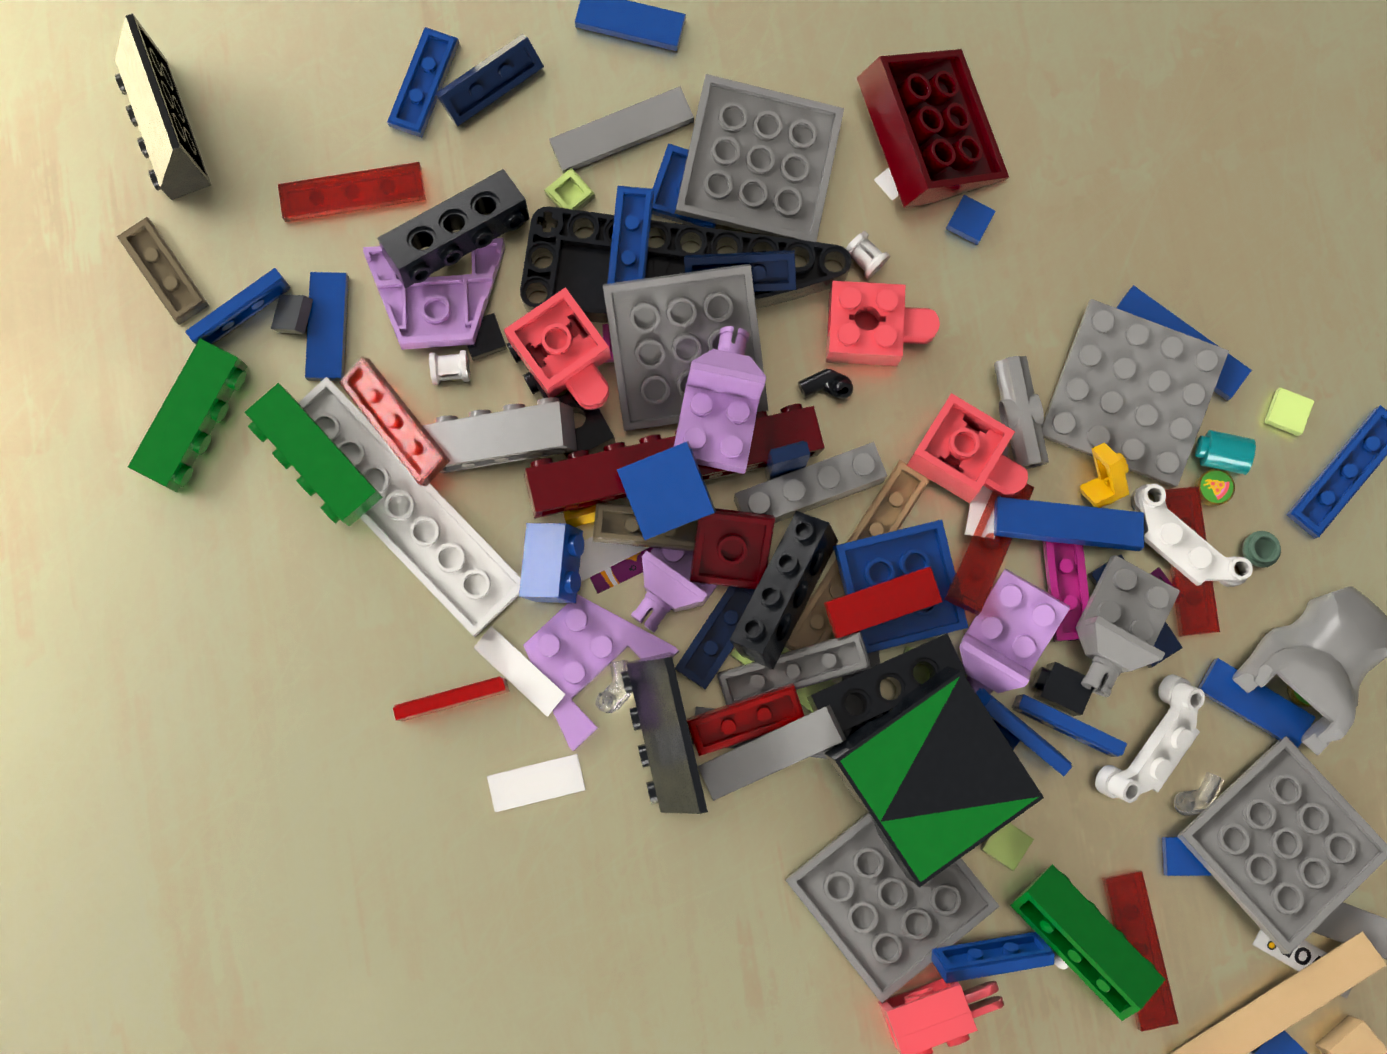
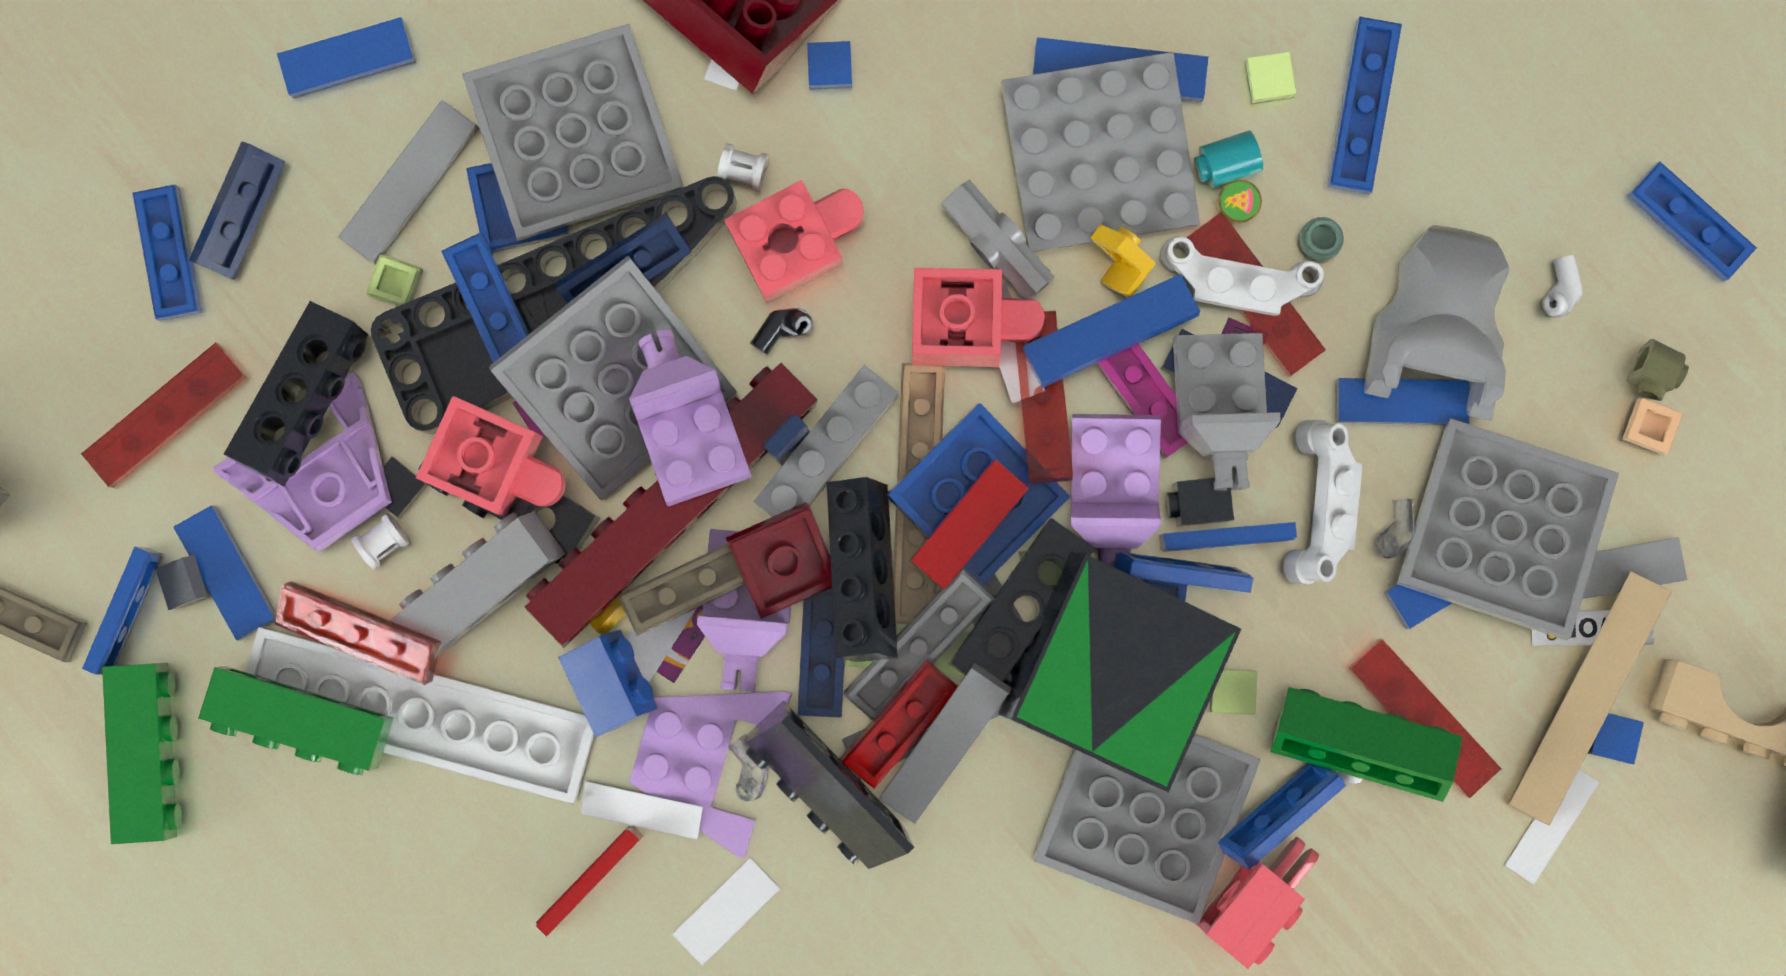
camera: 30 degrees left, 5 degrees up
blue tile [617,441,716,540] -> none

